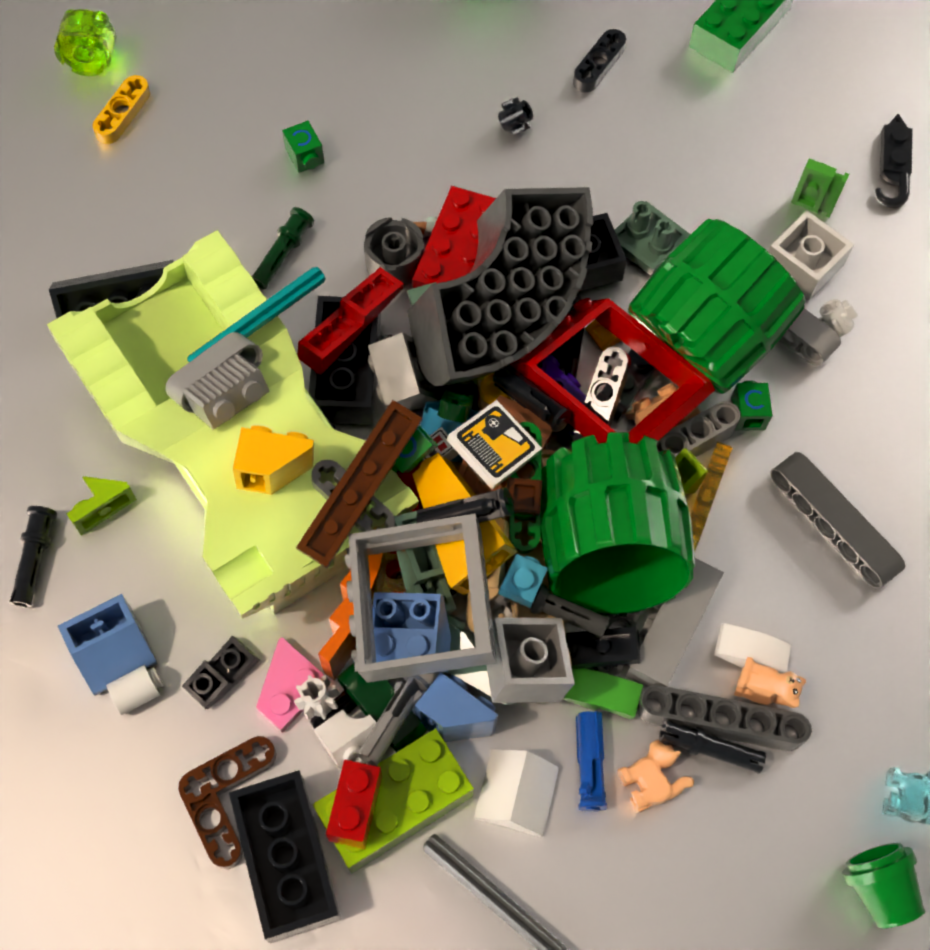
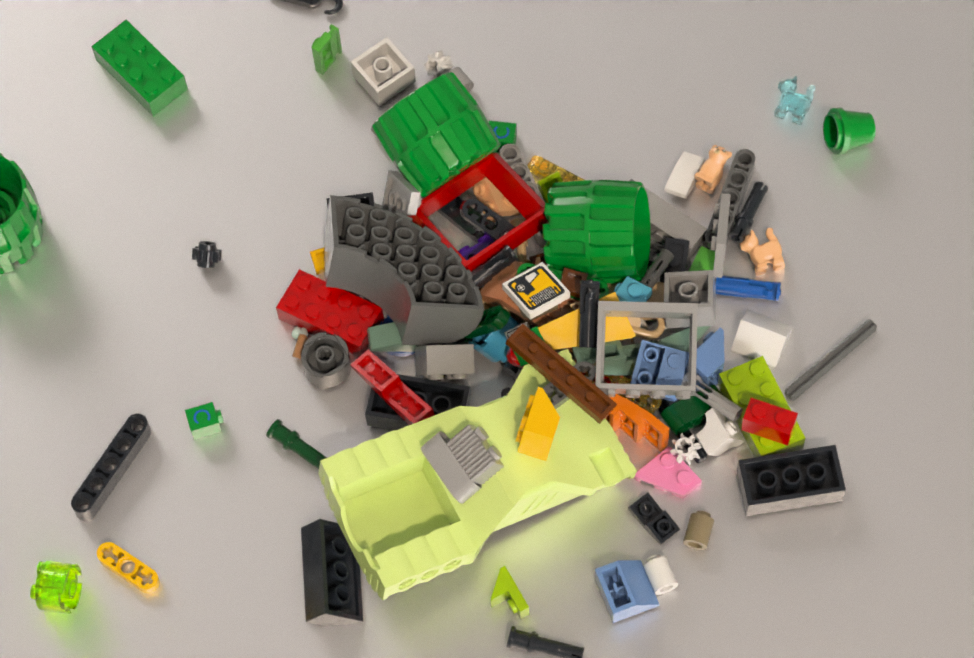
camera: 75 degrees left, 0 degrees up
reddish brown beam [178,736,277,870] -> none
teal axle [187,267,326,362] -> none
black beam [573,29,626,92] -> none
sand green plate [615,201,691,276] -> none
dark grey beam [770,452,905,589] -> none
none -> black beam [71,413,151,521]
none -> light grey wing [382,170,421,215]
none -> dark tan brick [683,511,714,550]
none -> light grey wing [711,193,731,278]

